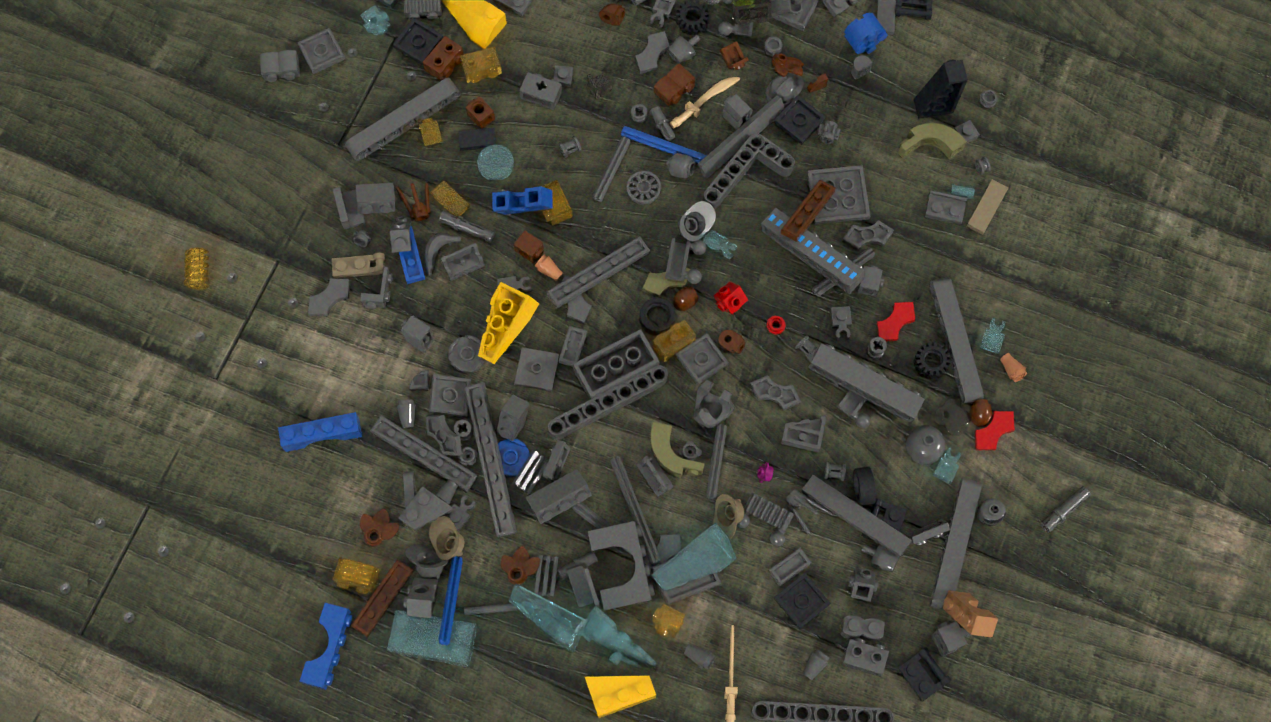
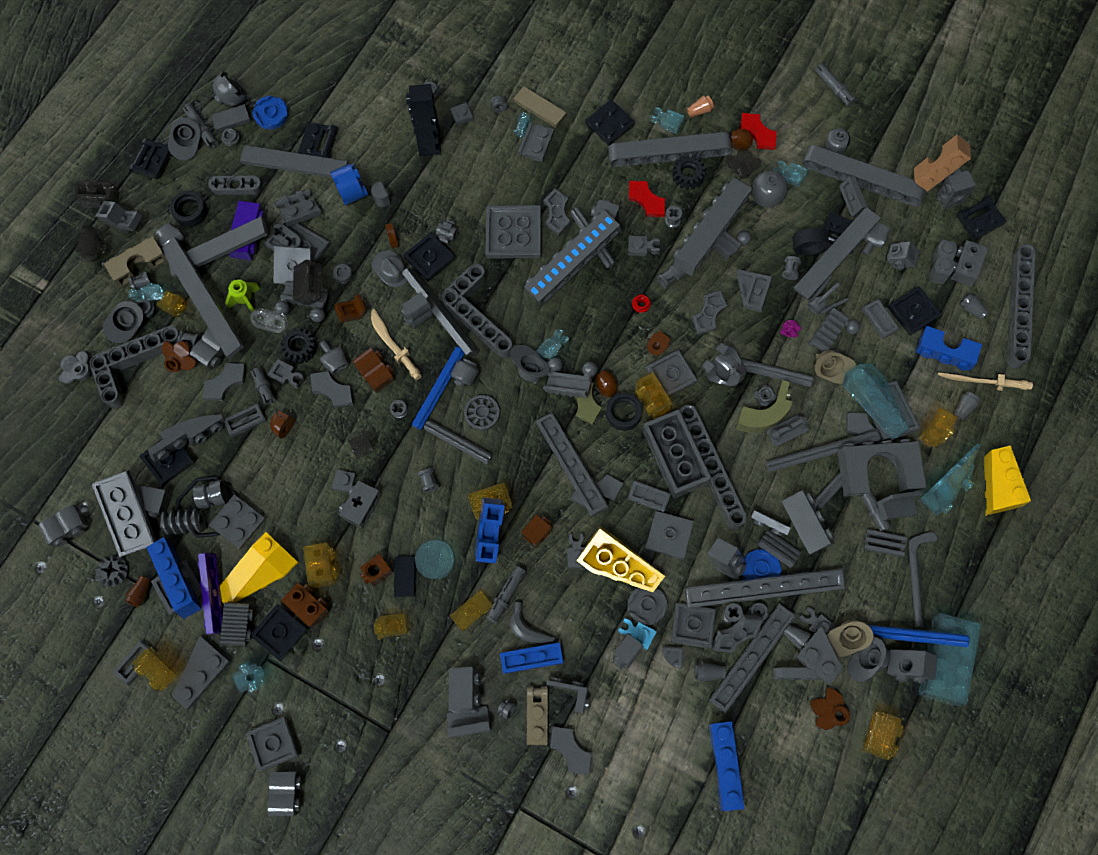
camera: 80 degrees left, 0 degrees up
blue arch [300,603,352,690] -> none
dark grey beam [345,78,461,161] -> none
reddish brown tile [351,559,414,637] -> none
dark grey bracket [390,216,412,252] -> none
reddish brown plant [396,183,431,221] -> none
dark grey hinge [441,243,485,281] -> none
reddish brown plate [501,546,540,585] -> none
clear light blue wedge [509,584,587,653] -> none
nougat cone [535,255,563,281] -> none
dark grey axle [650,106,675,141] -> none
red brick [714,282,748,314] -> none
reddish brown plate [772,54,804,77] -> none
reddish brown tile [781,180,836,242] -> none
olive arch [898,123,967,159] -> none
none -> black plate [585,99,635,146]
none -> medium azure plate [618,619,657,650]
none -> blue arch [915,326,982,371]

